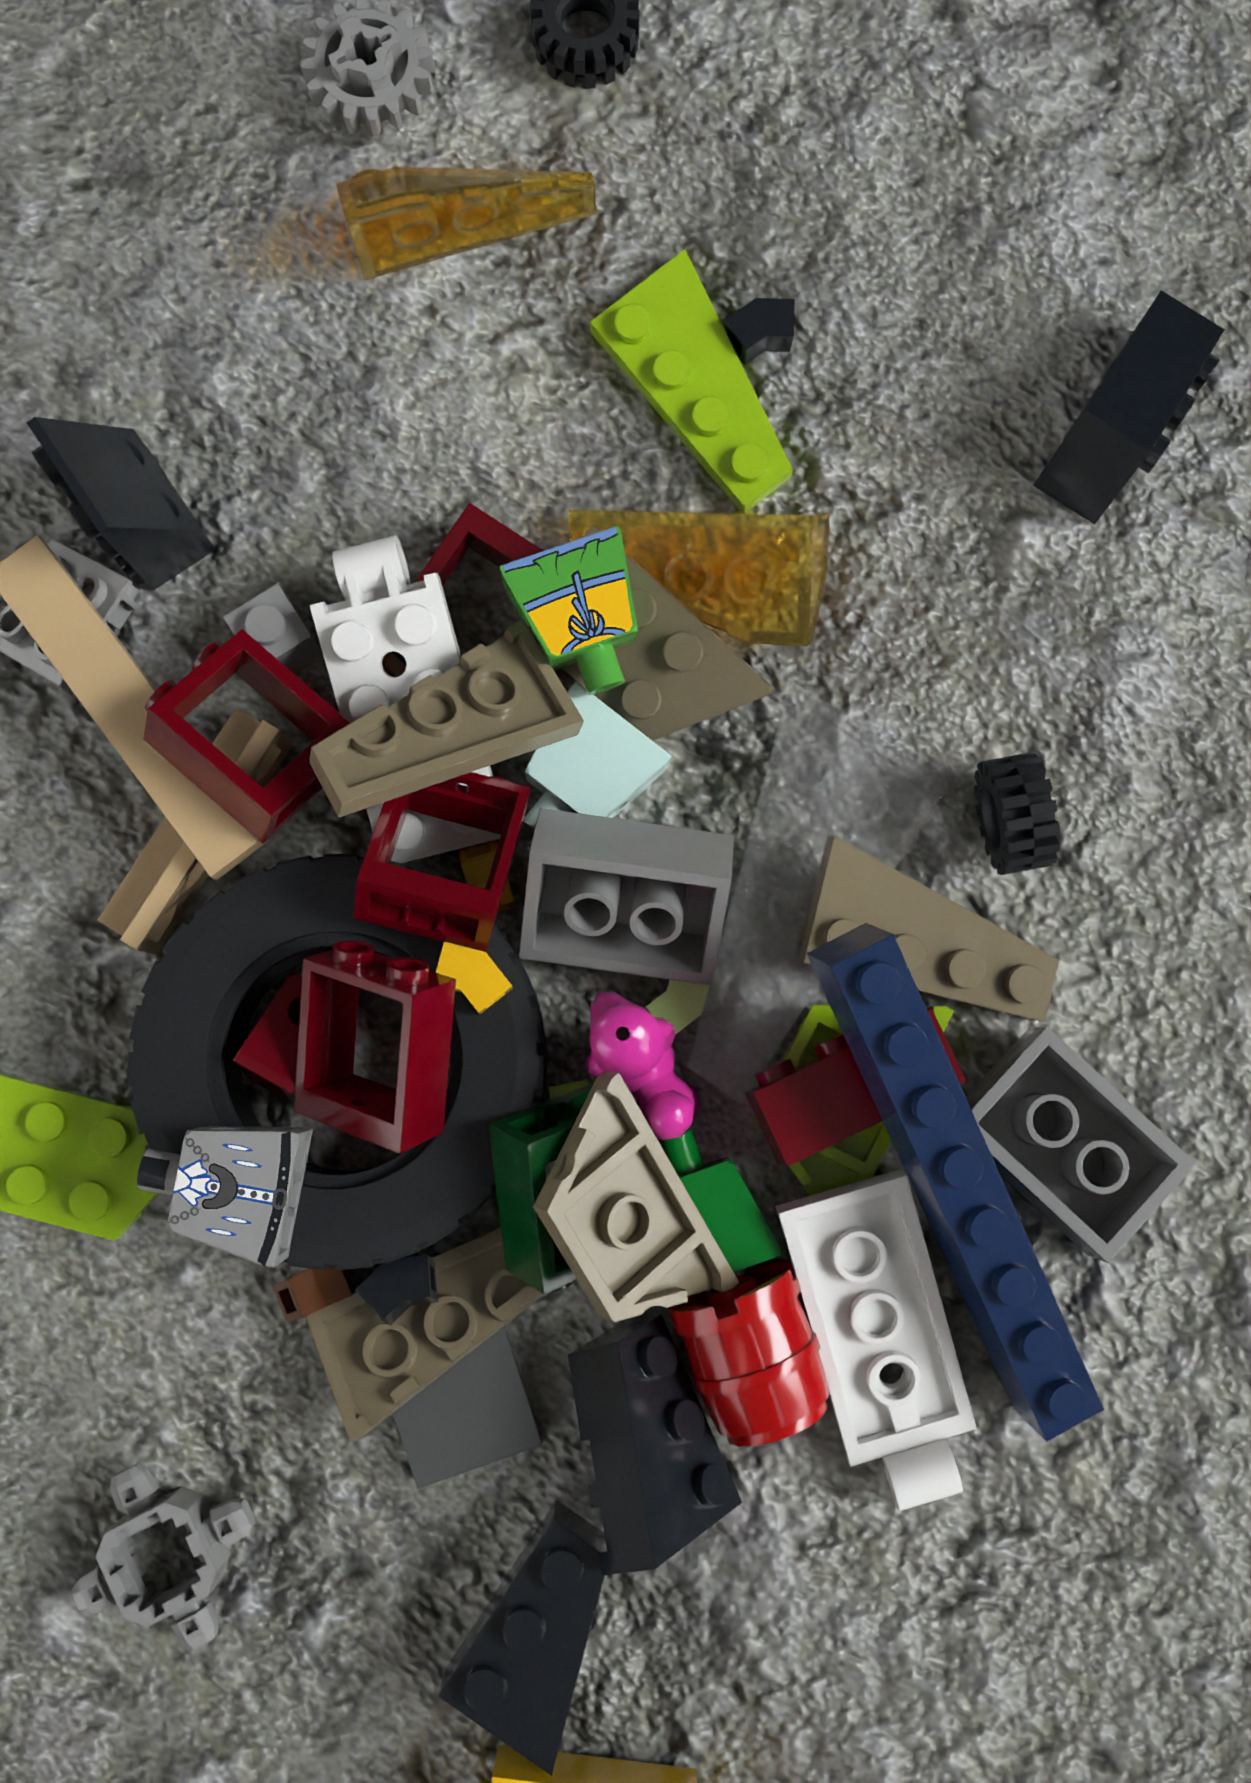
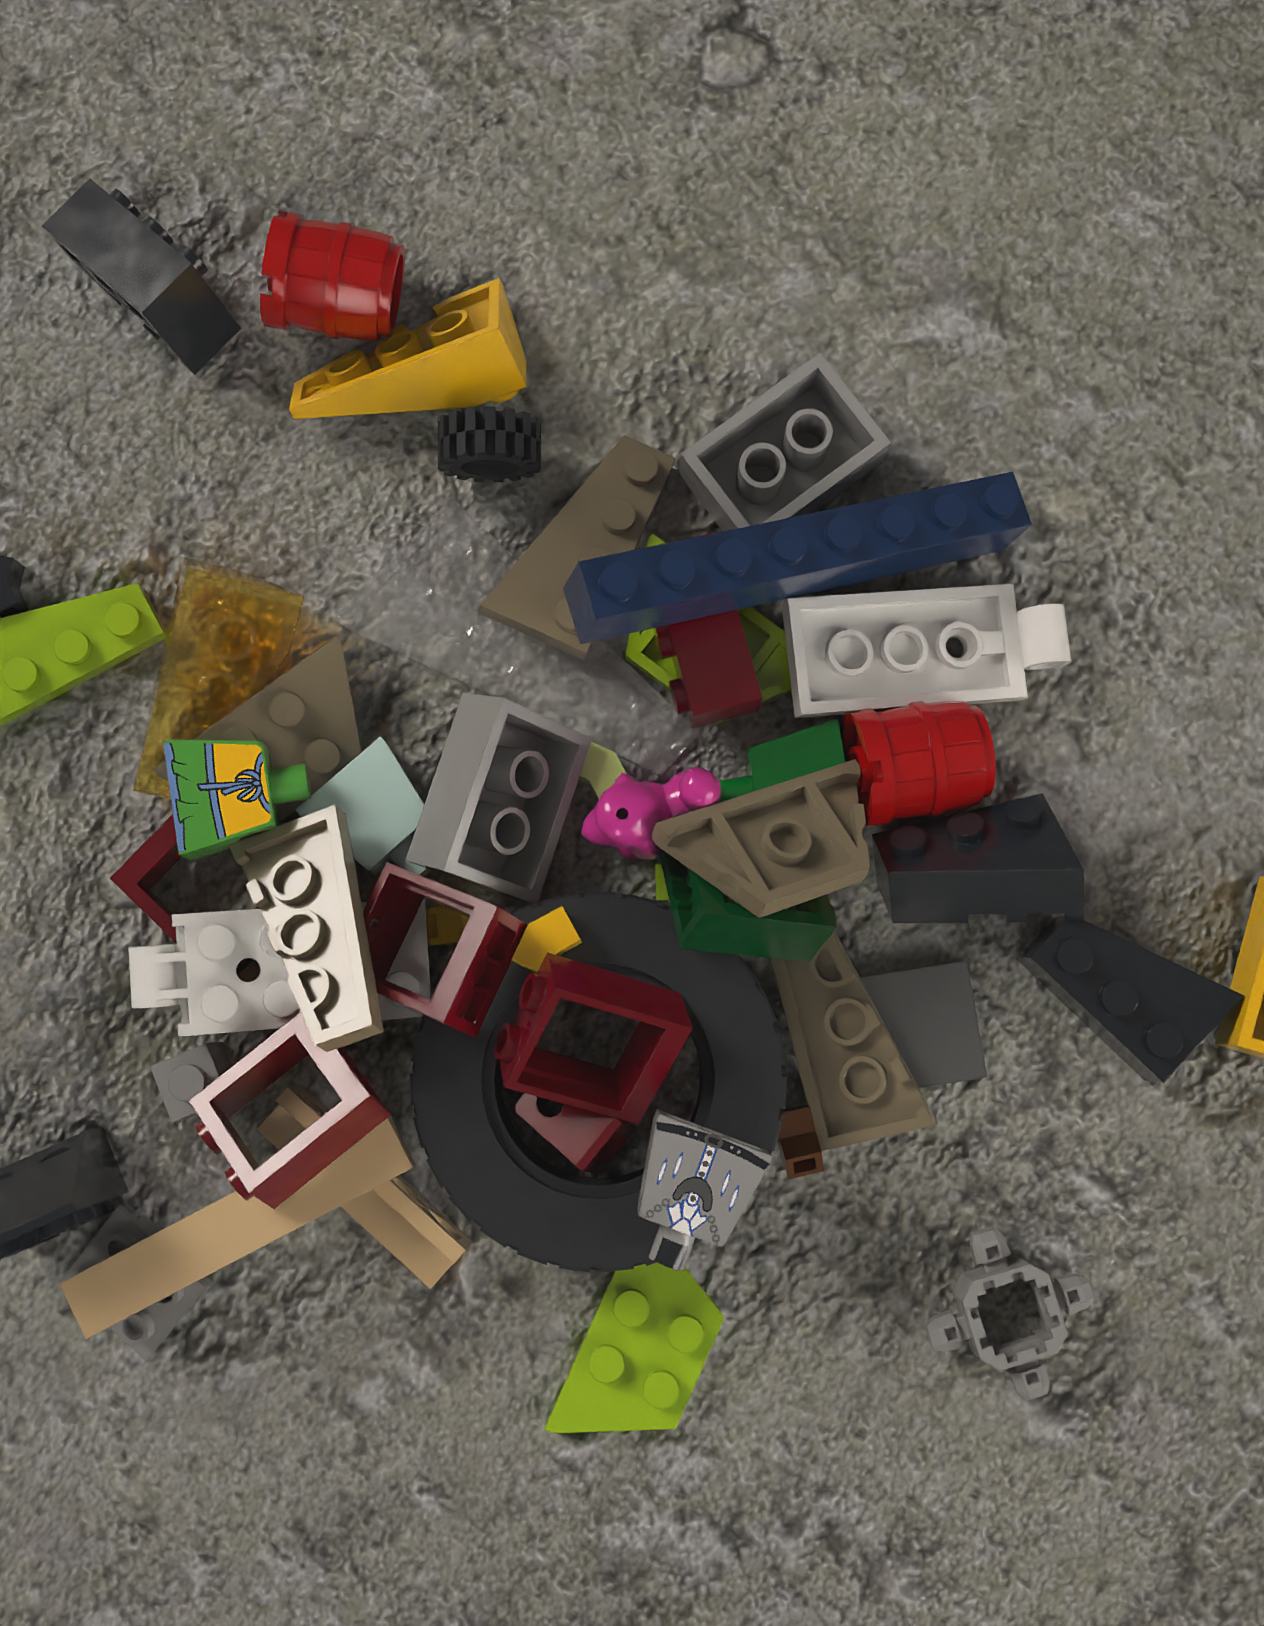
camera: 75 degrees left, 0 degrees up
black piece [355,1254,438,1326] -> none
none -> red piece [260,210,405,341]
none -> yellow wedge [289,278,527,419]

